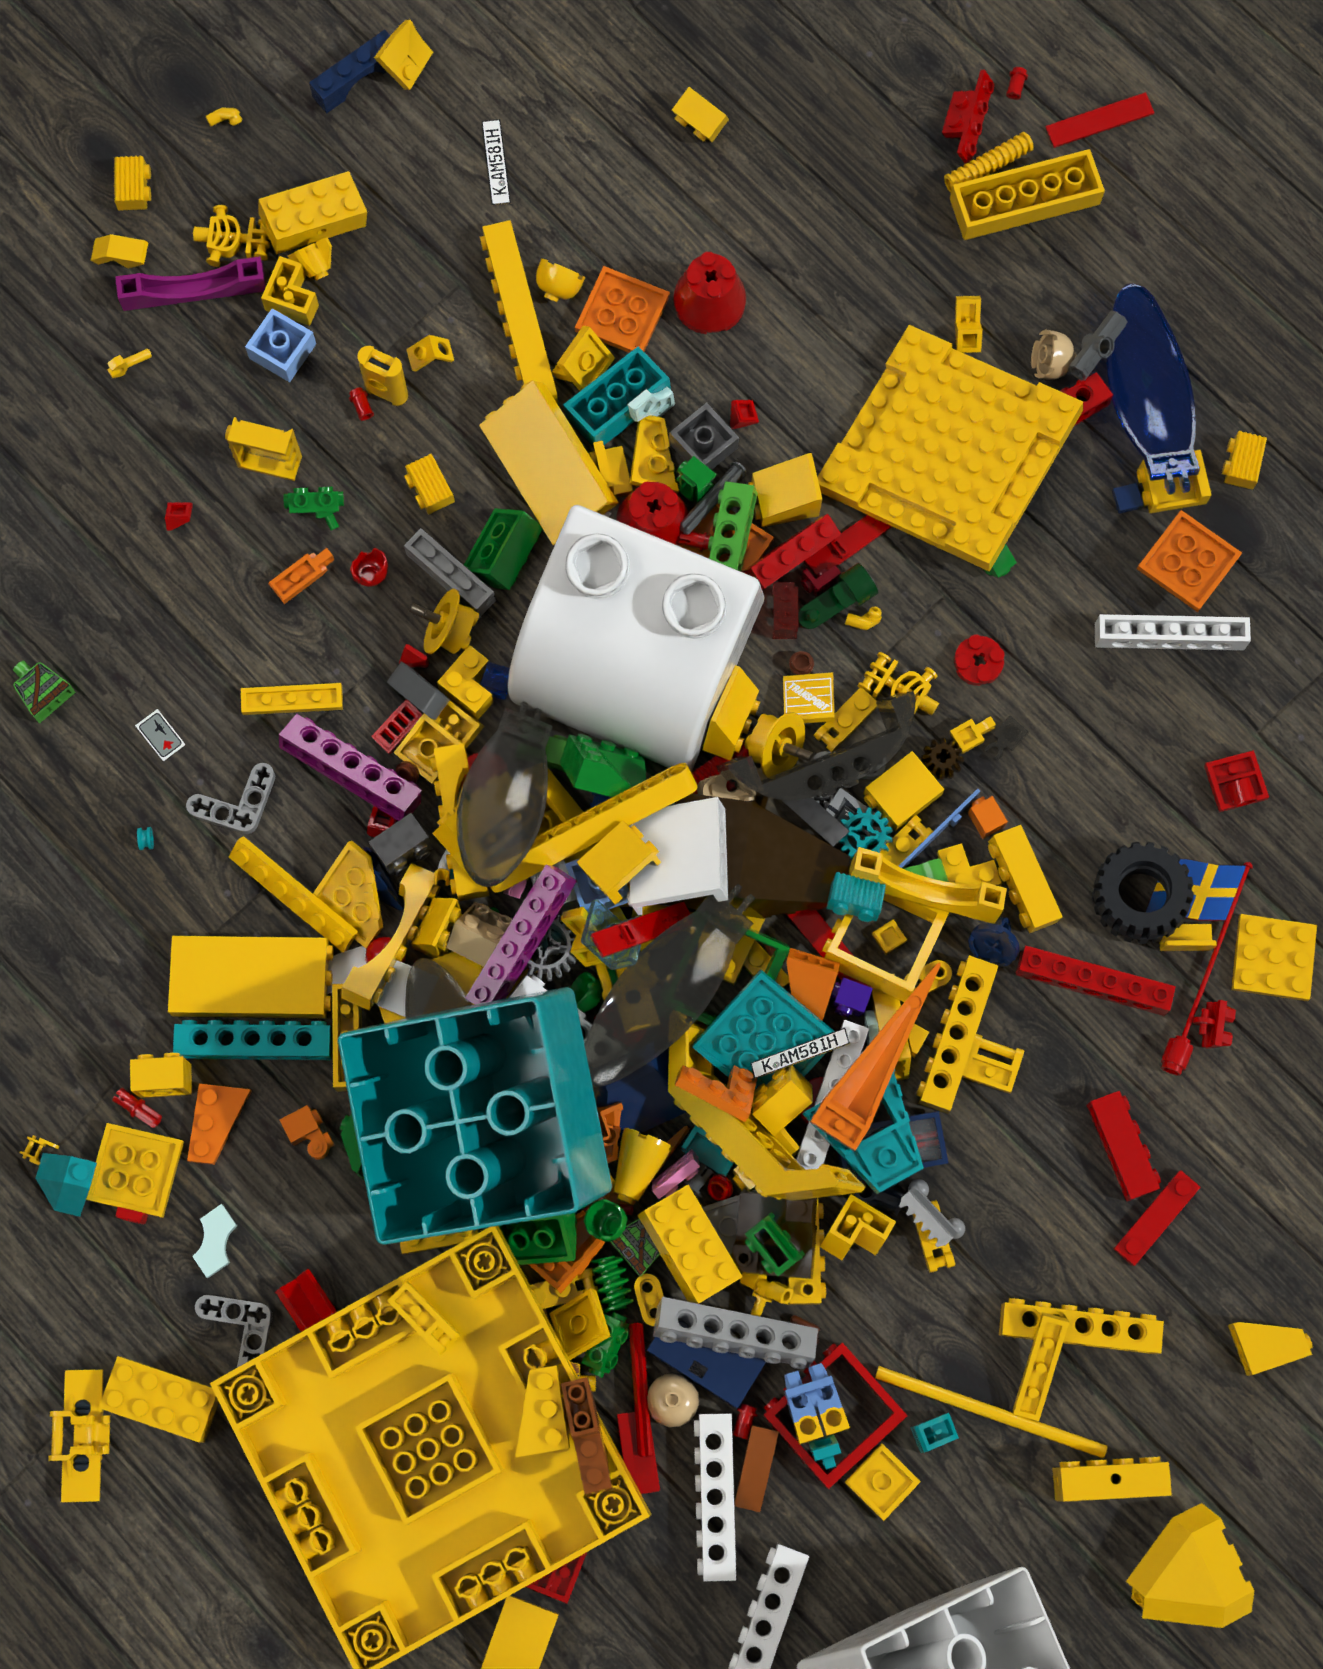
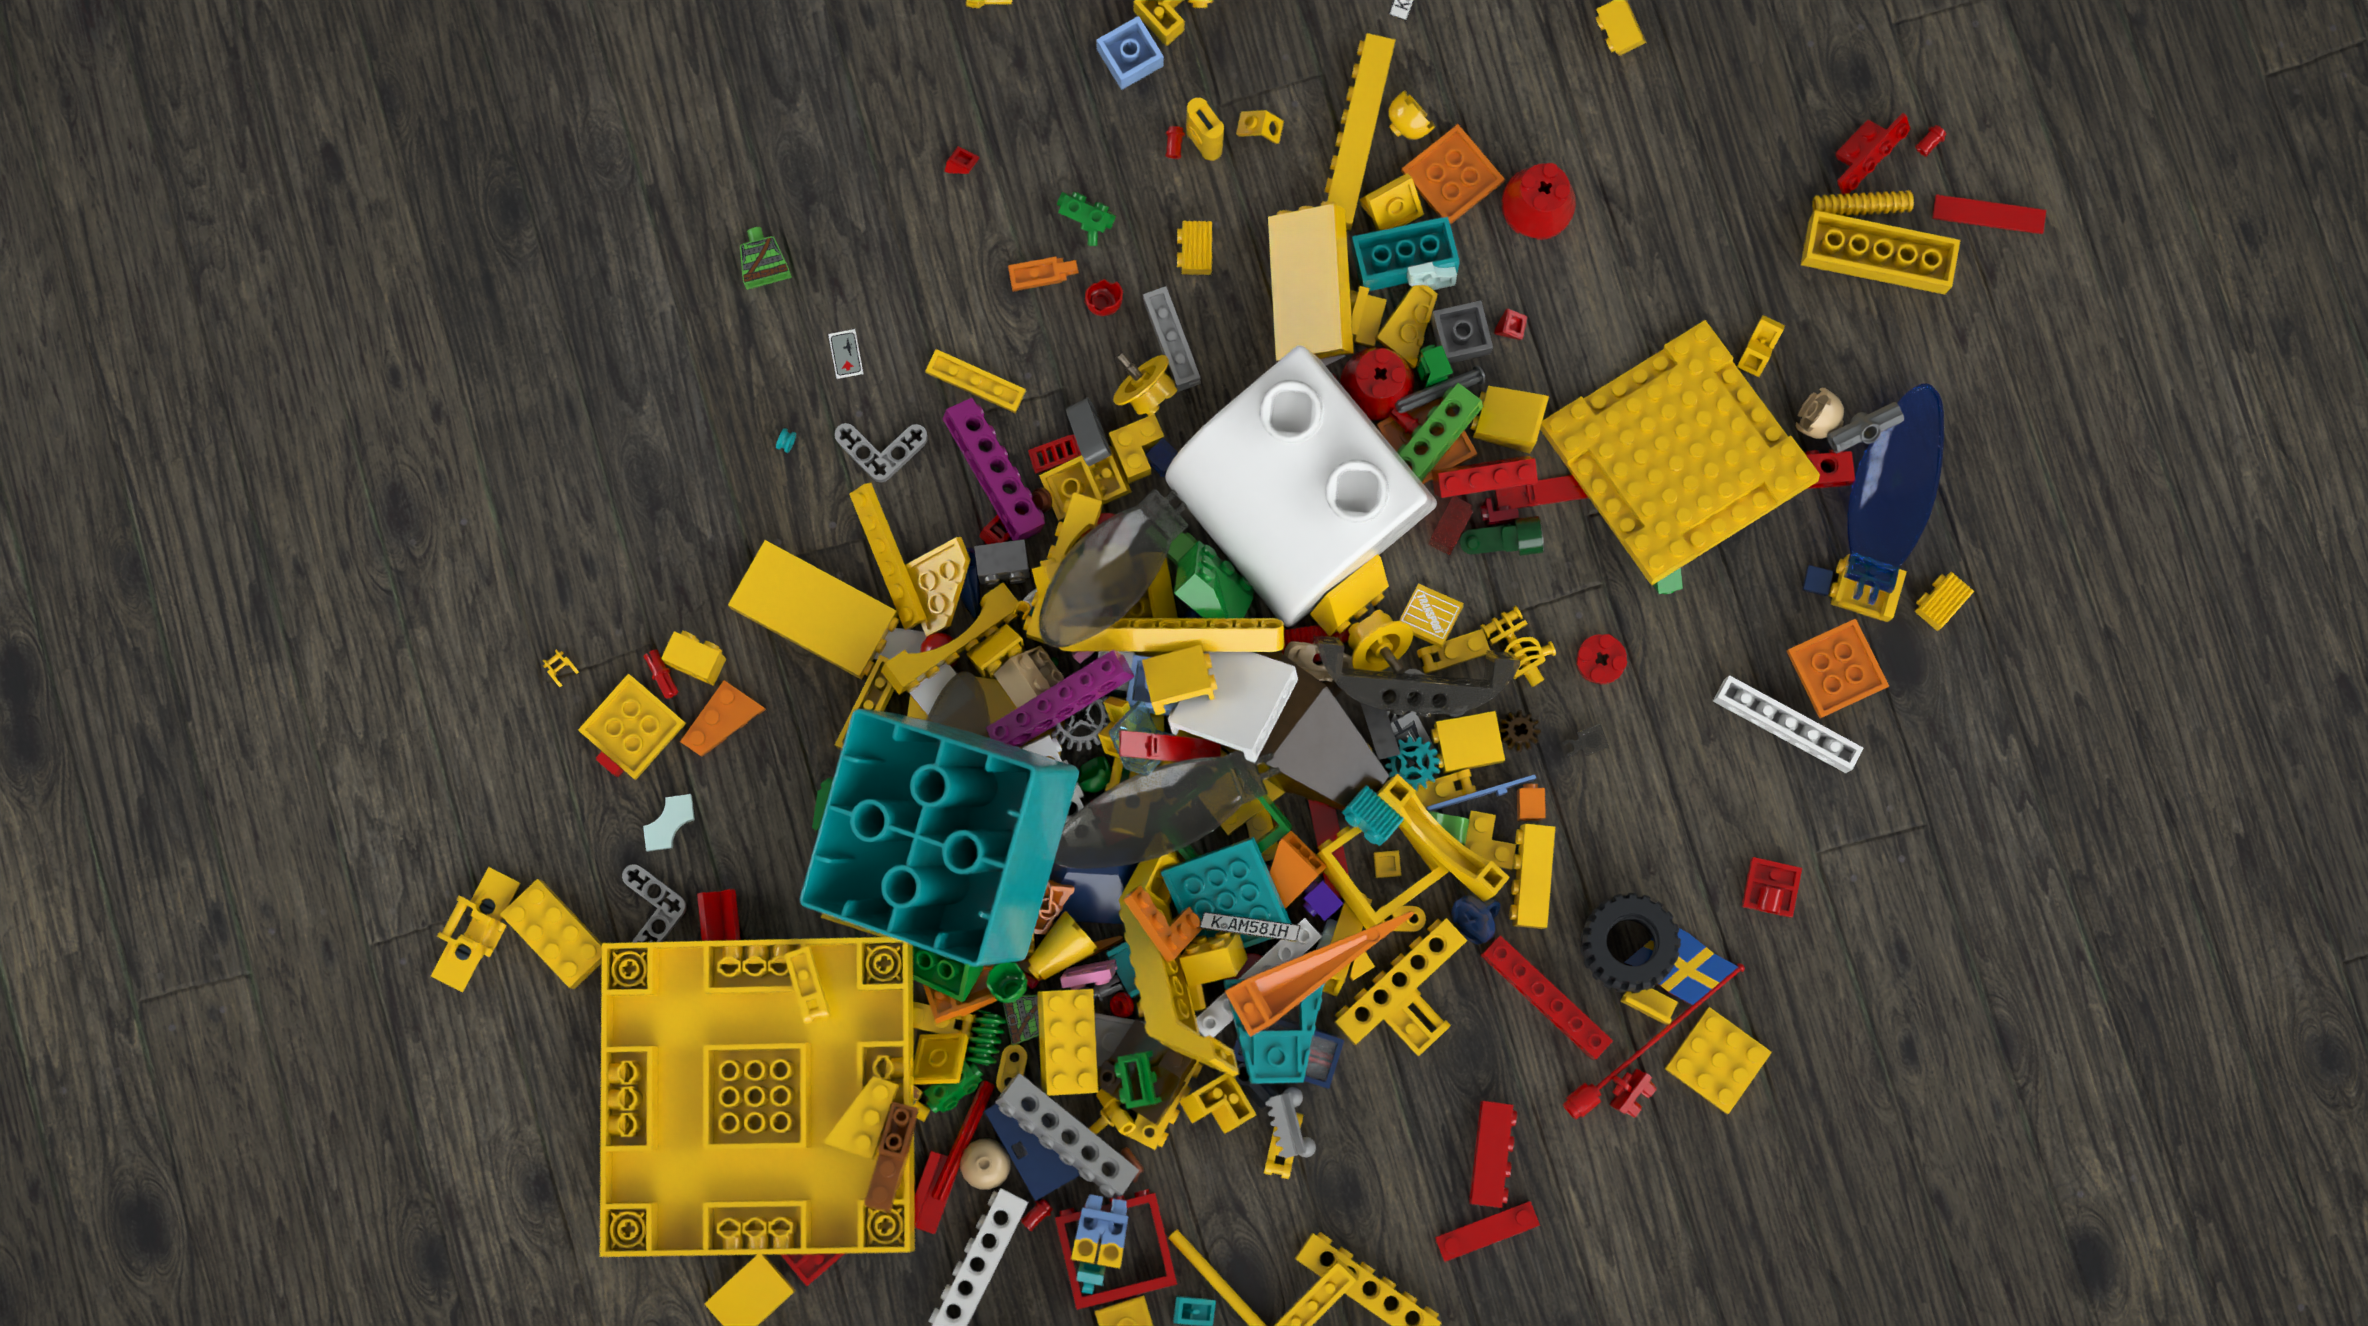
camera: 25 degrees right, 5 degrees up
teal slope [35,1153,97,1217] -> none
teal brick [173,1020,333,1060] -> none
yellow window [225,417,302,481] -> none
orange brick [280,1105,335,1160] -> none
red slope [399,644,429,668] -> none
green slope [464,508,543,590] -> none
dark orange slope [734,1426,778,1512] -> none
copper plate [789,651,814,675] -> none
yellow arm [845,607,882,630] -> none
yellow plate [950,717,996,754] -> none

